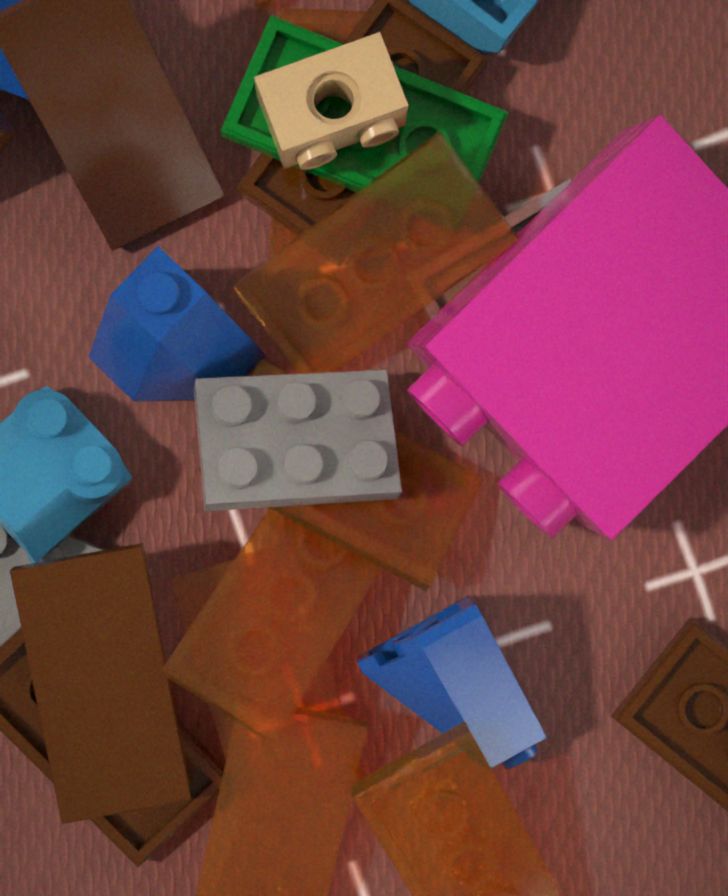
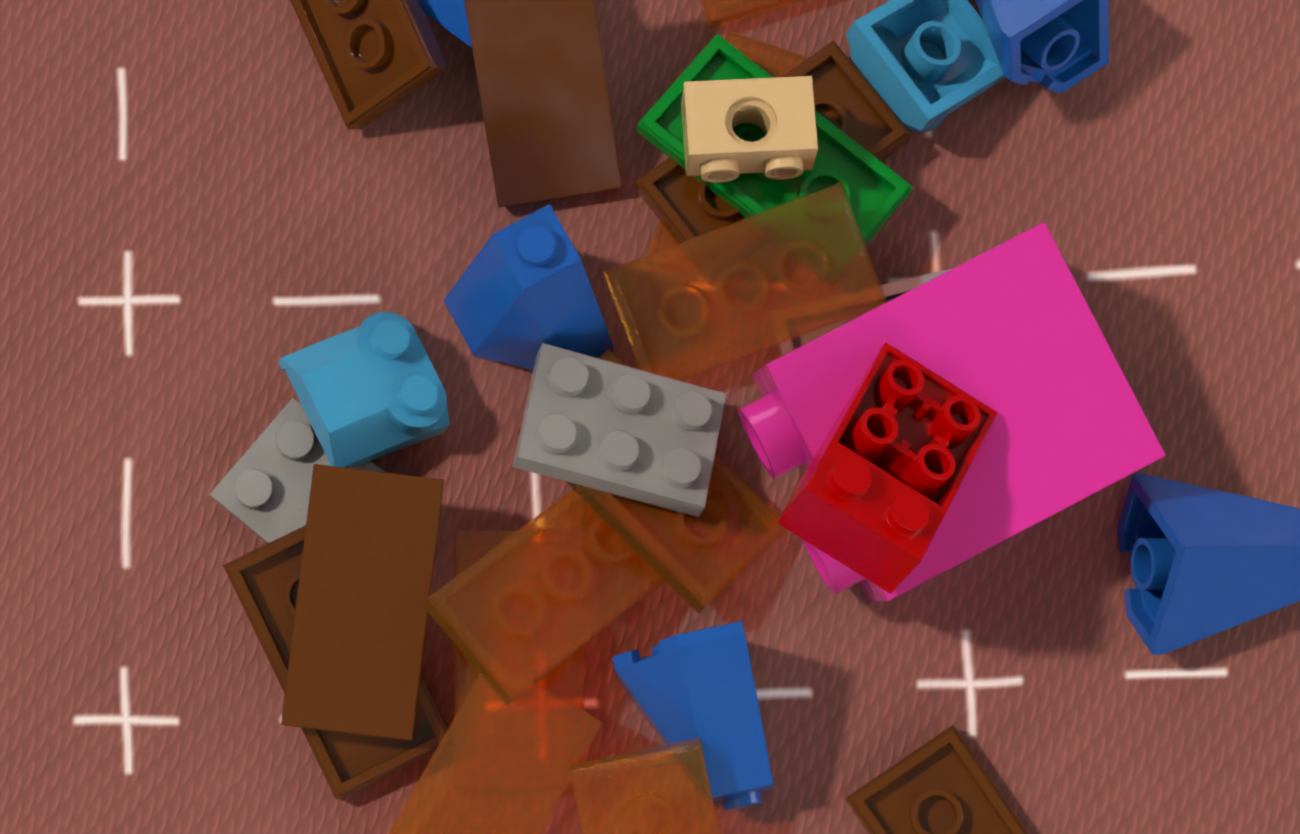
camera: 15 degrees right, 10 degrees down
none -> red slope [777,342,998,594]

